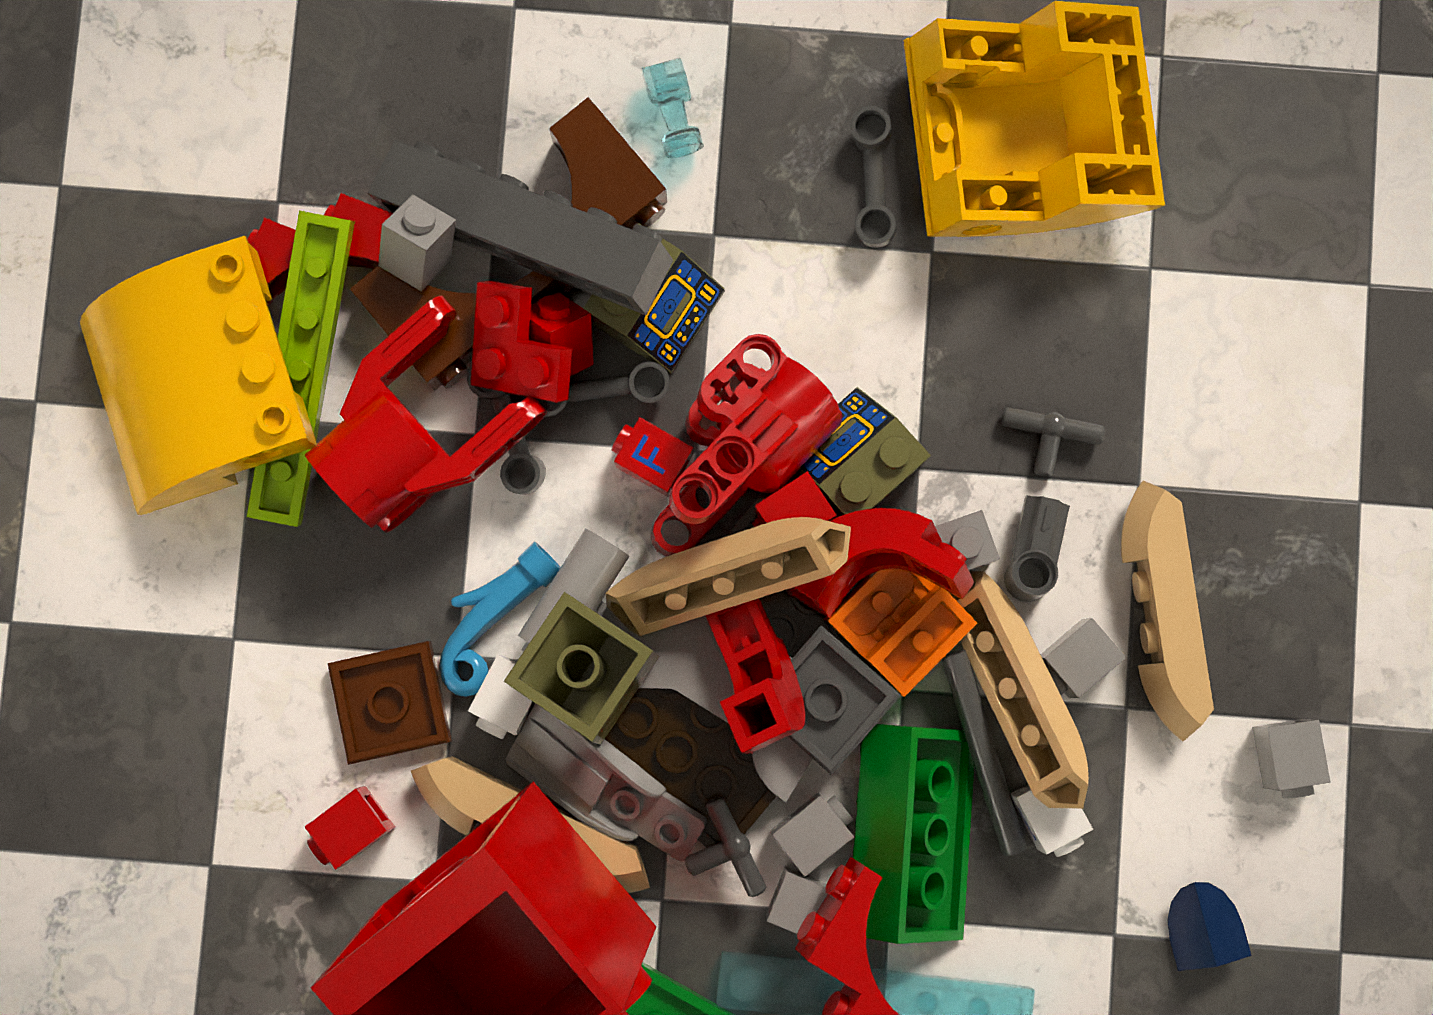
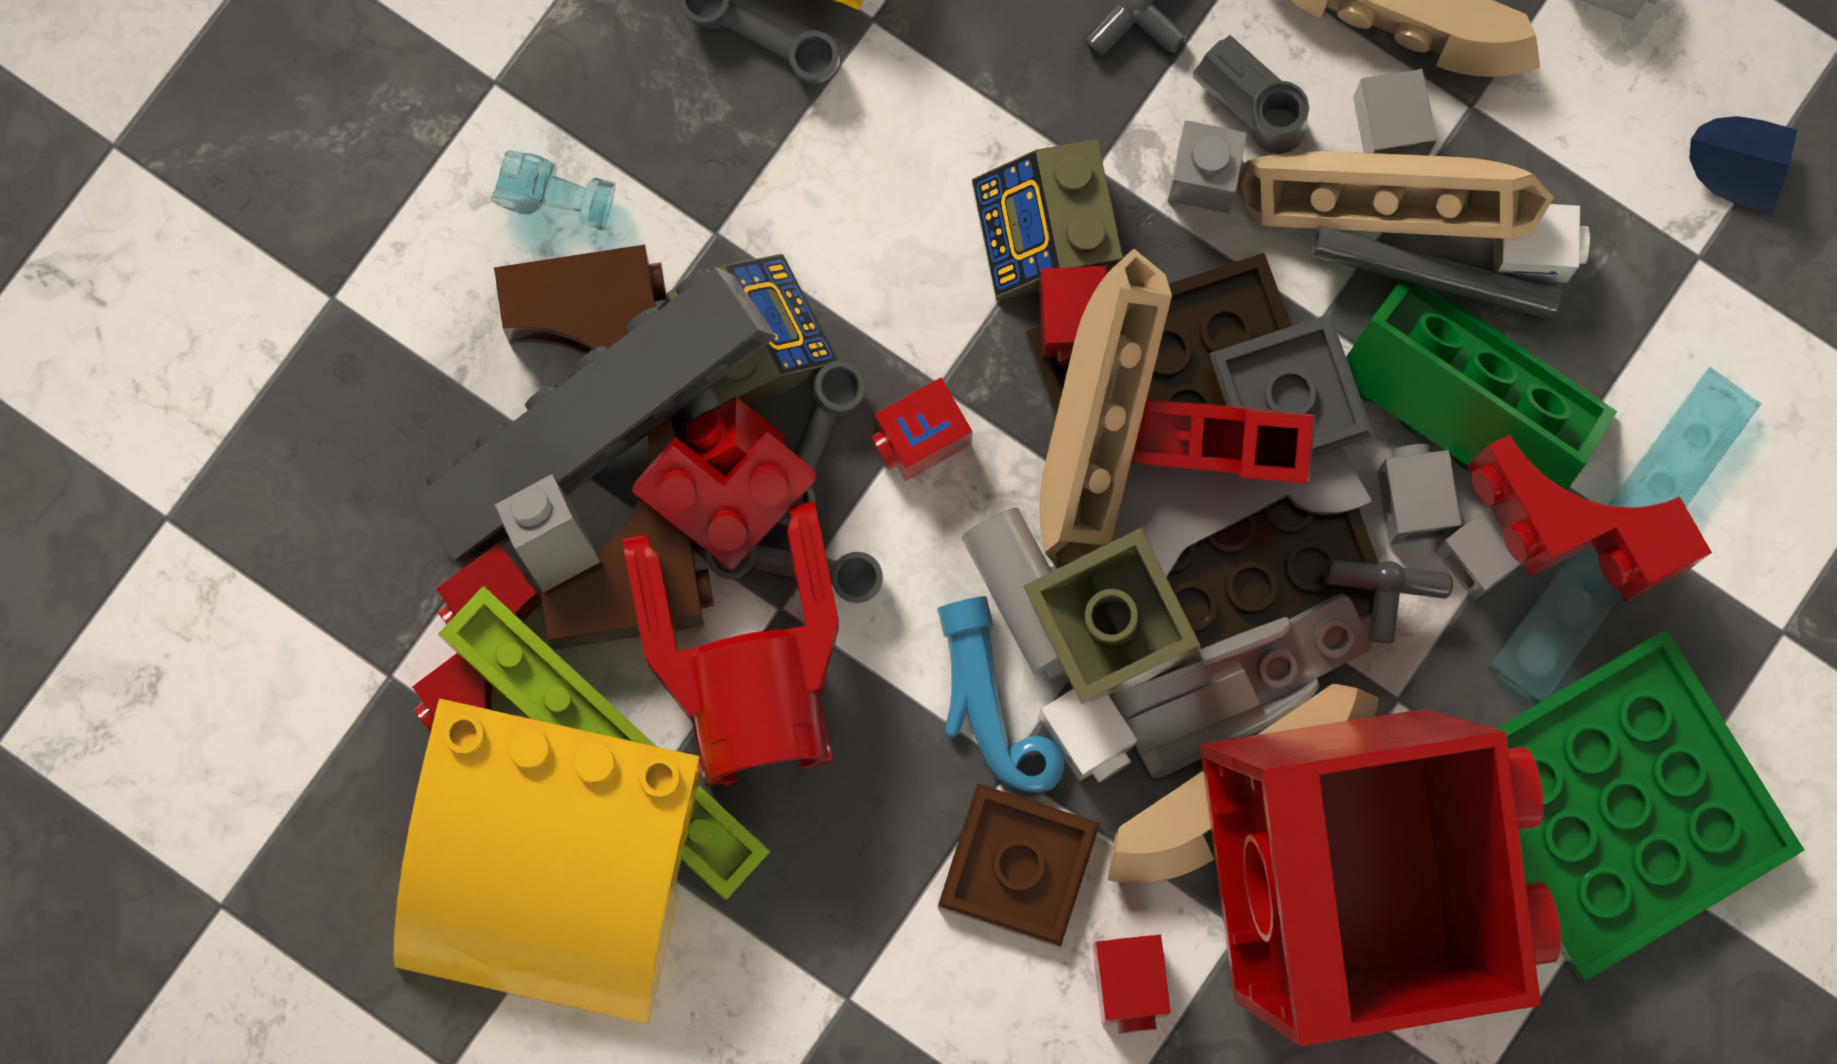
camera: 60 degrees left, 5 degrees down
red piece [650,334,843,557] -> none
red arch [786,508,974,619] -> none
orange slope [824,569,977,697] -> none

